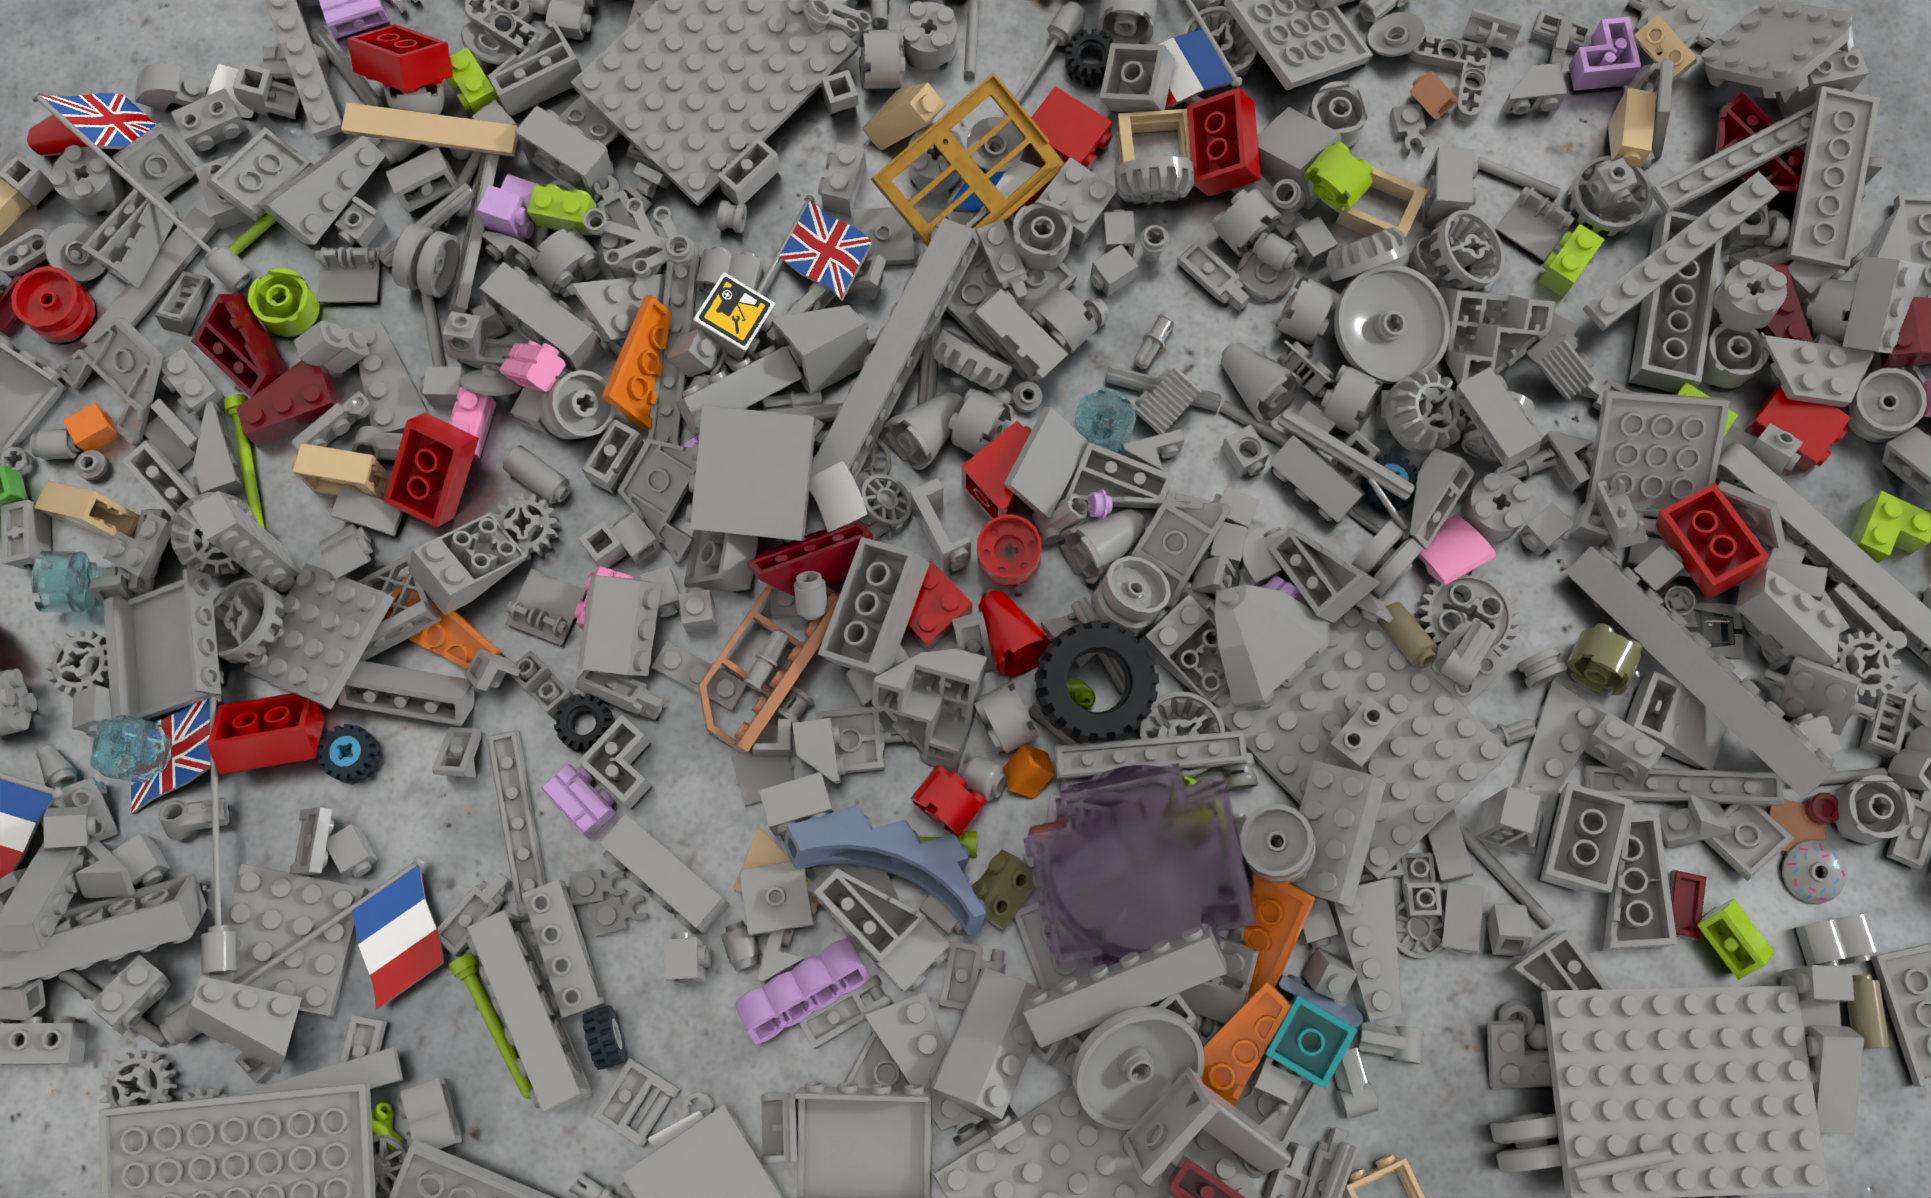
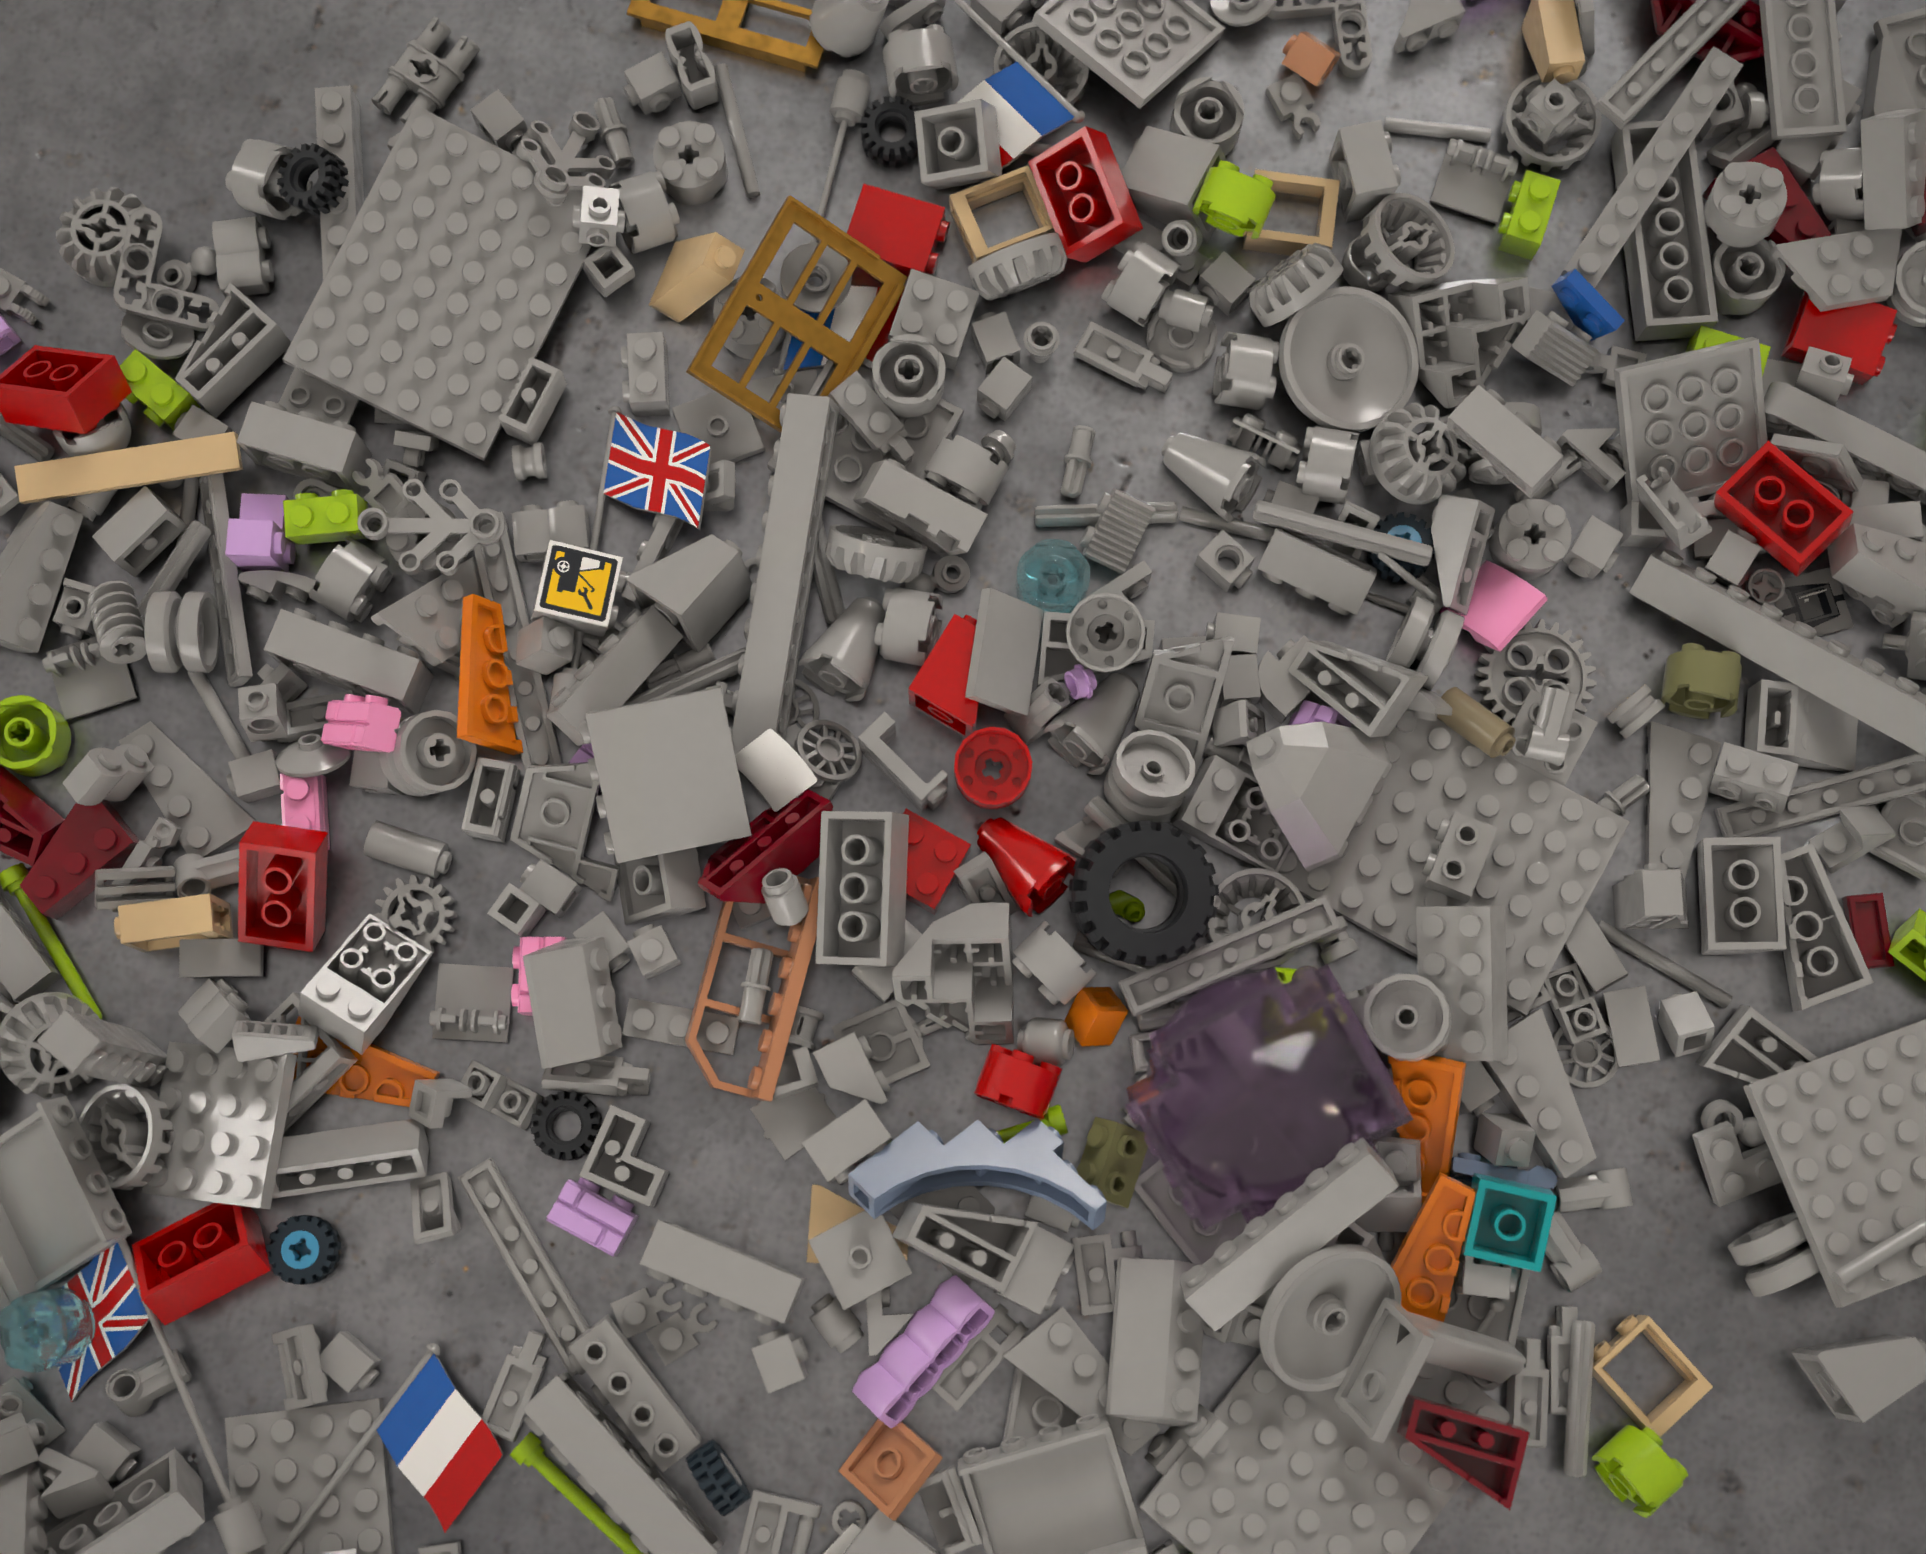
camera: 20 degrees left, 5 degrees up
none -> light grey piece [87,580,147,664]
none -> light grey tile [94,866,175,910]
none -> light grey slope [232,1021,319,1062]
none -> light grey brick [572,185,625,247]
none -> nougat plate [839,1419,943,1521]
none -> light grey wheel [1066,592,1146,673]
none -> blue wing [1551,269,1625,342]

